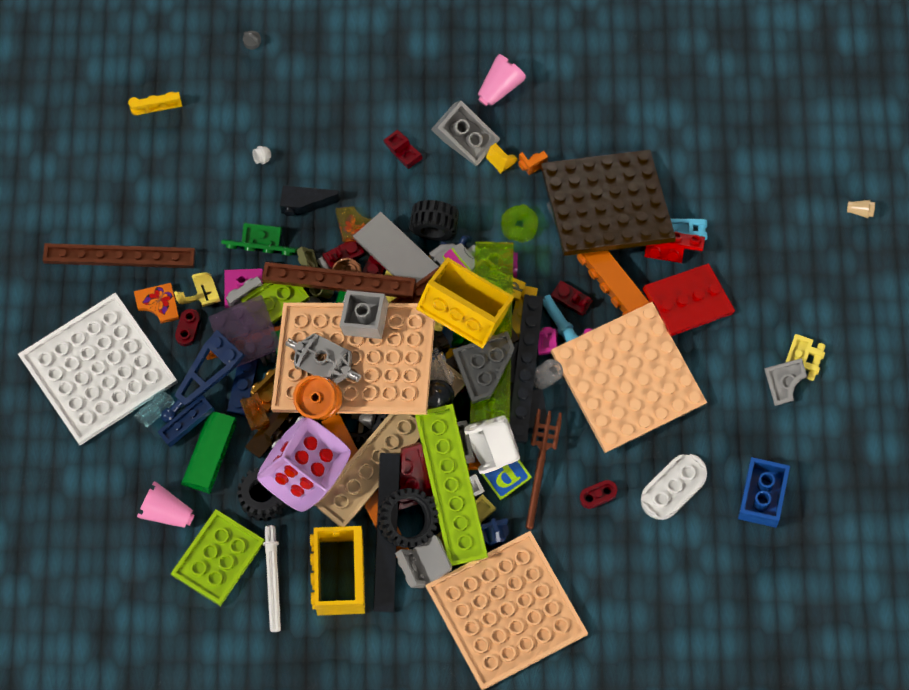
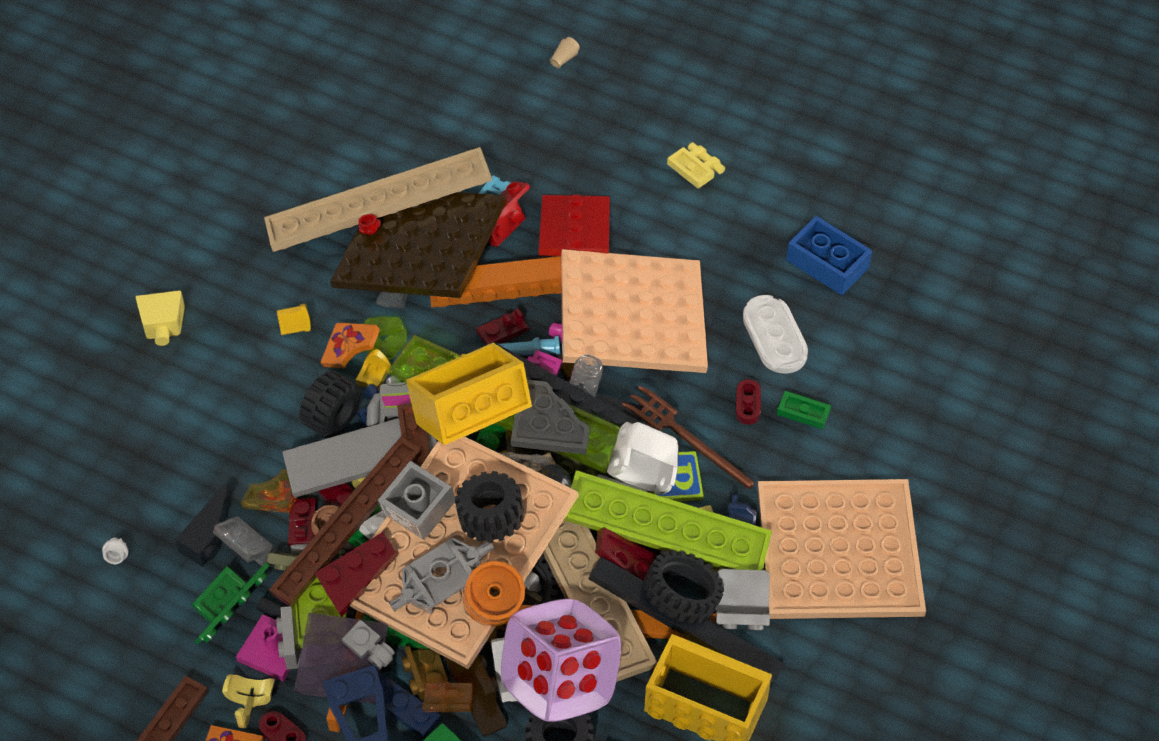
camera: 65 degrees left, 15 degrees down
dark red slope [383,129,423,169] -> none
light grey slope [431,101,500,166] -> none
bright pink cone [478,54,526,106] -> none
orange bracket [518,151,548,175] -> none
light grey tile [764,358,807,406] -> none
none -> light yellow torso [136,291,185,346]
none -> clear bracket [213,516,272,565]
none -> tan plate [264,147,492,252]
none -> dark red wing [315,532,398,618]
none -> orange tile [320,323,380,368]
none -> light grey plate [342,620,395,669]
none -> yellow tile [356,349,392,391]
none -> red plate [358,214,381,235]
none -> black tyre [455,471,525,543]
none -> green plate [777,391,831,430]

